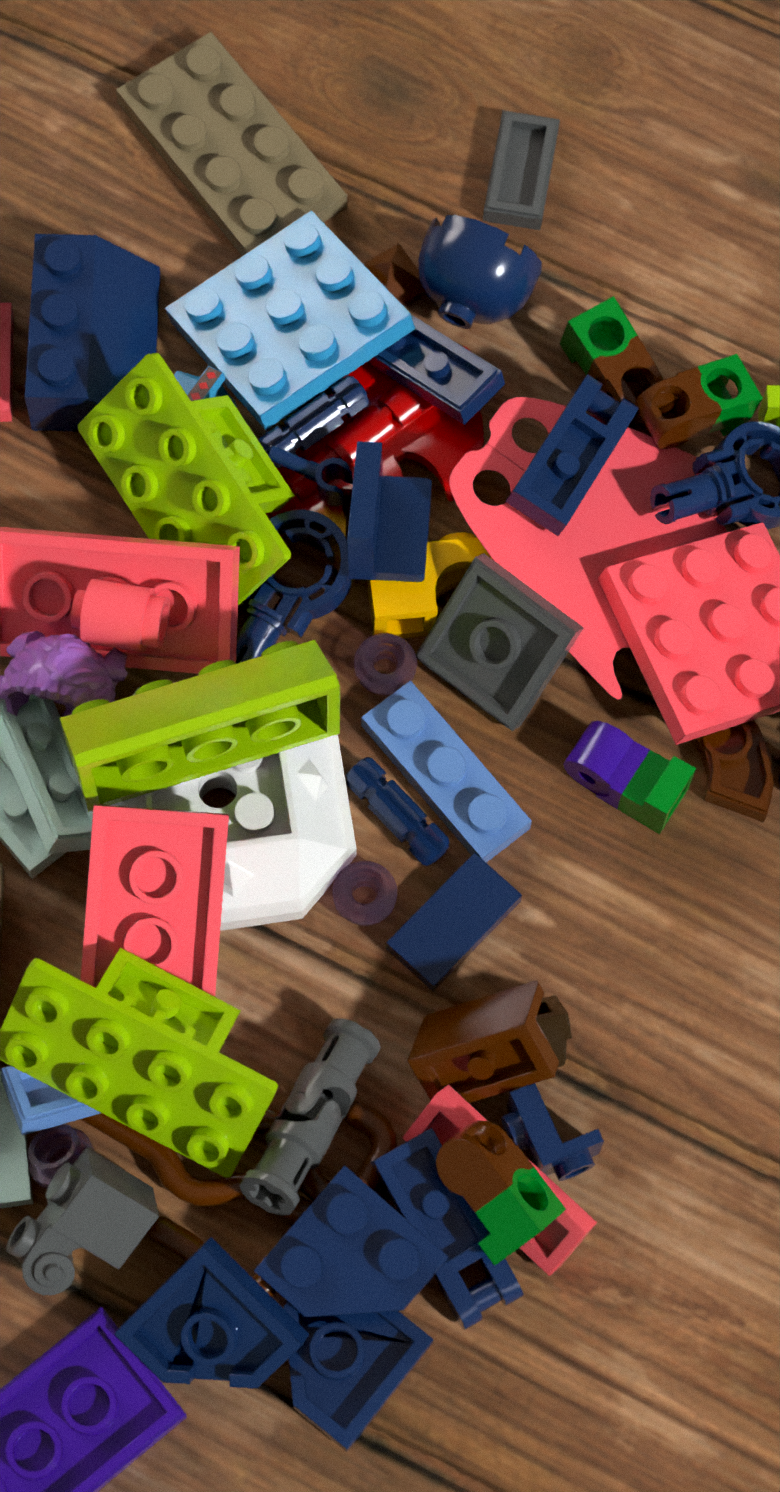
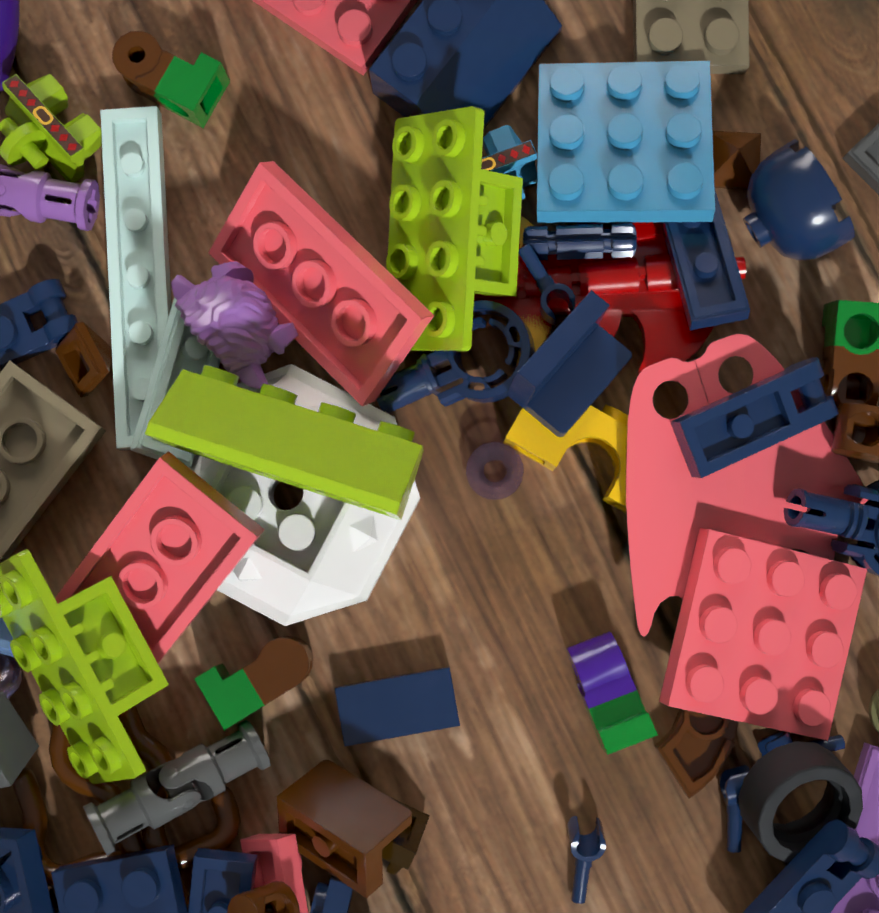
camera: 45 degrees right, 15 degrees up
coral brick [71,579,170,652] -> none
clear purple plate [333,861,397,926] -> none
dark blue axle [346,757,450,866] -> none
medium blue plate [361,680,532,863] -> none
dark grey tile [414,553,584,731] -> none
none -> leg [194,636,314,730]
none -> dark blue hand [567,816,606,904]

